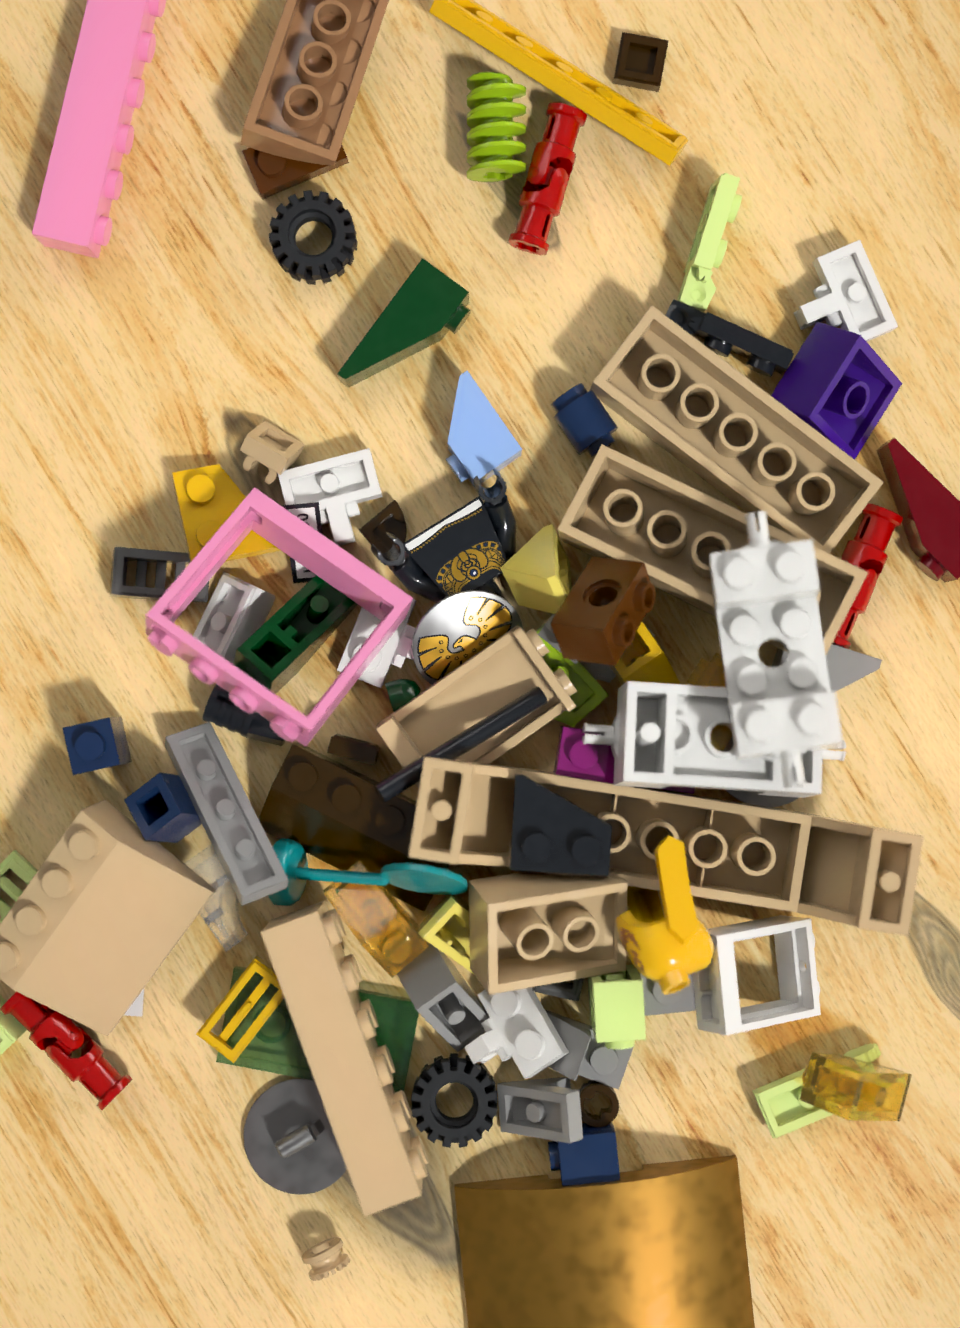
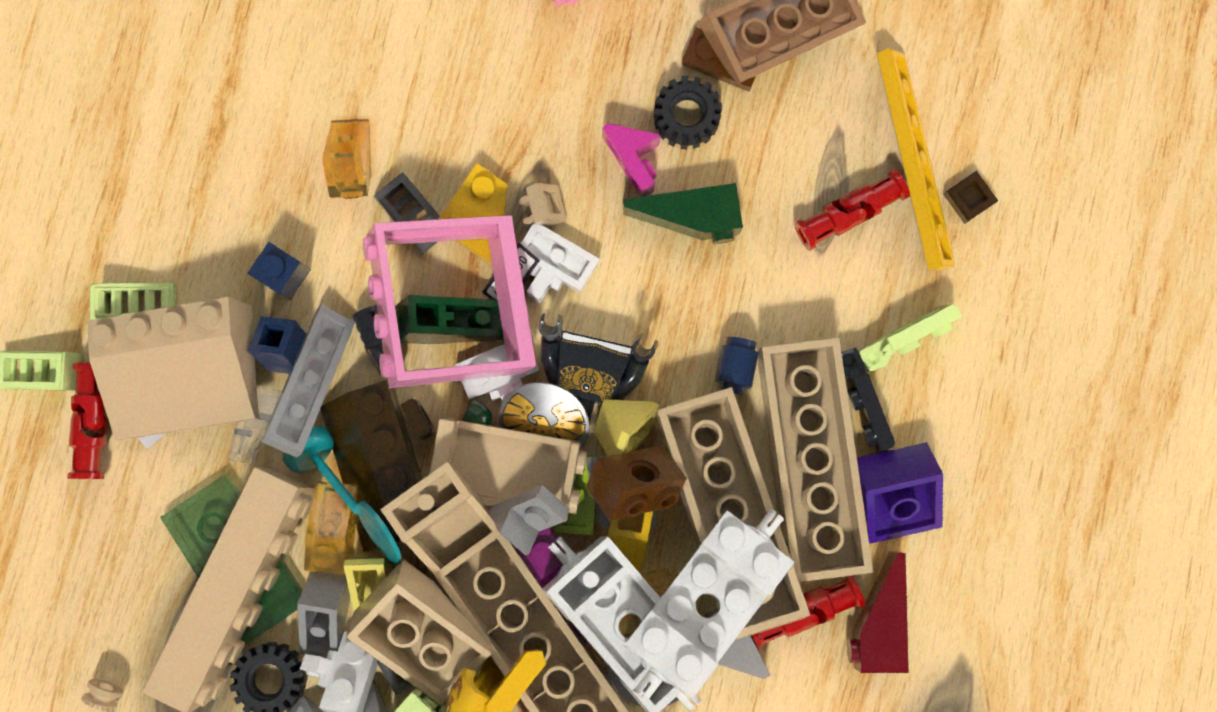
camera: 45 degrees right, 5 degrees down
white slope [193,571,275,664] -> none
yellow tile [196,955,284,1063] -> none
flat silver shield [244,1079,347,1195] -> none
dark brown tile [359,500,407,553] -> none
black bar [374,686,547,803] -> none
light blue slope [446,371,522,487] -> none
lime piece [467,72,526,182] -> none
black wing [510,773,612,876] -> none
white hinge [794,240,898,342] -> none
none -> clear yellow slope [322,119,371,199]
none -> light grey slope [490,485,570,556]
none -> dark pink slope [602,123,661,197]

